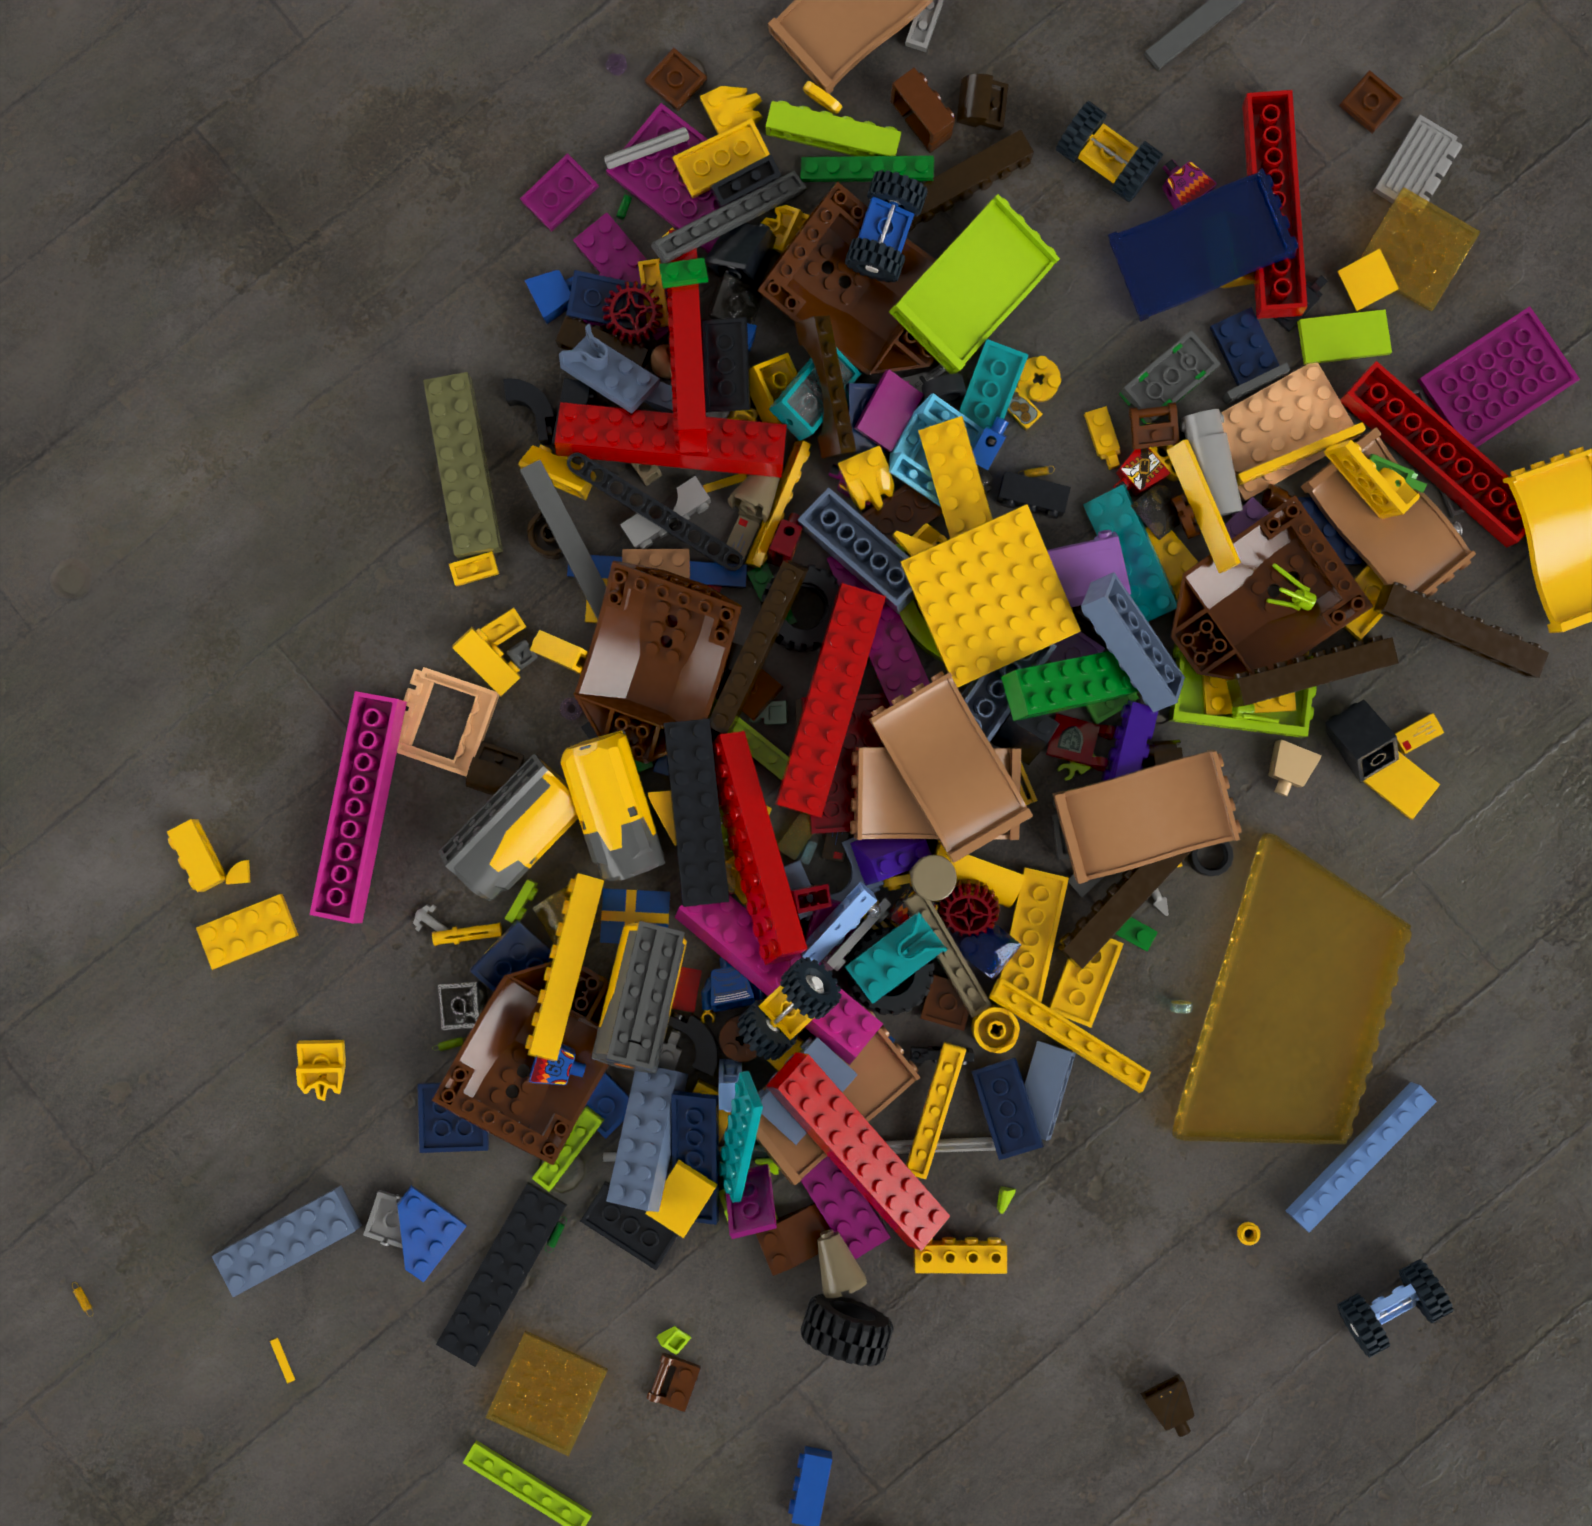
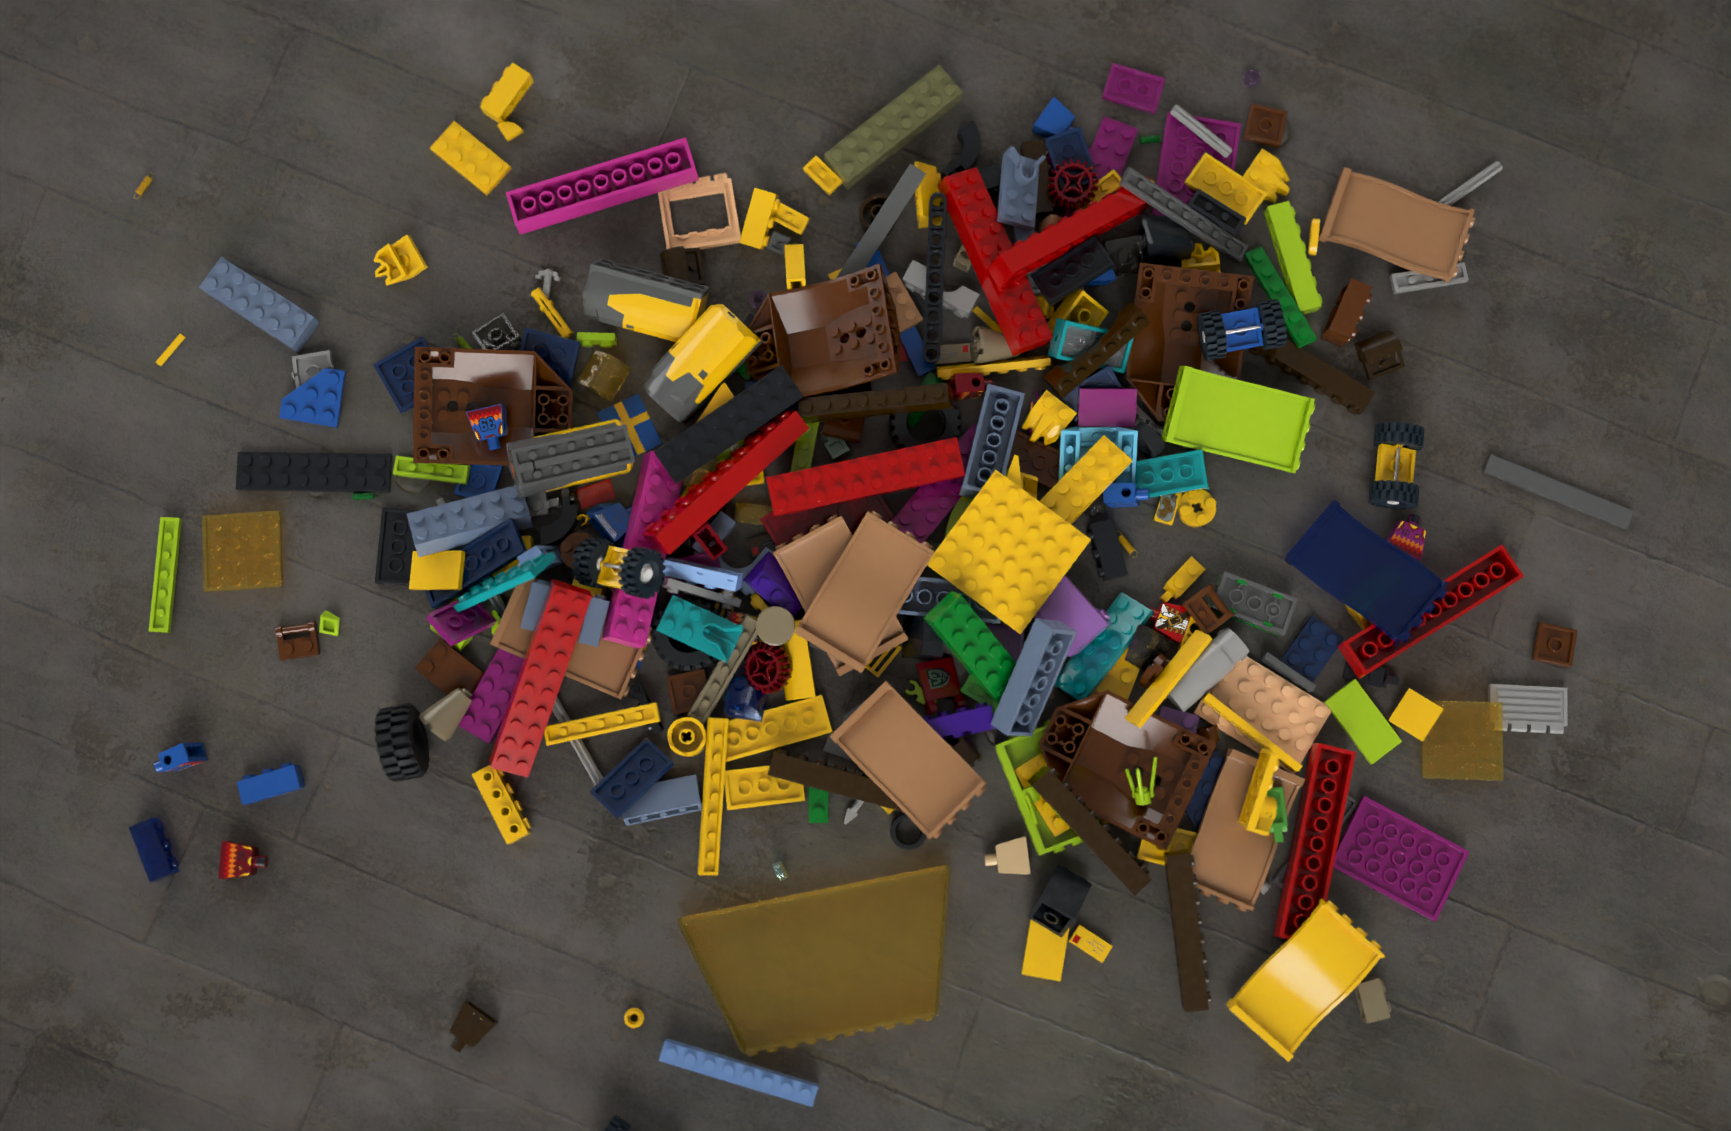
camera: 60 degrees right, 5 degrees down
yellow brick [525,873,604,1062] -> none
green plate [659,258,708,289] -> none
clear light blue tile [801,841,817,865] -> none
lime slope [997,1186,1016,1214] -> none

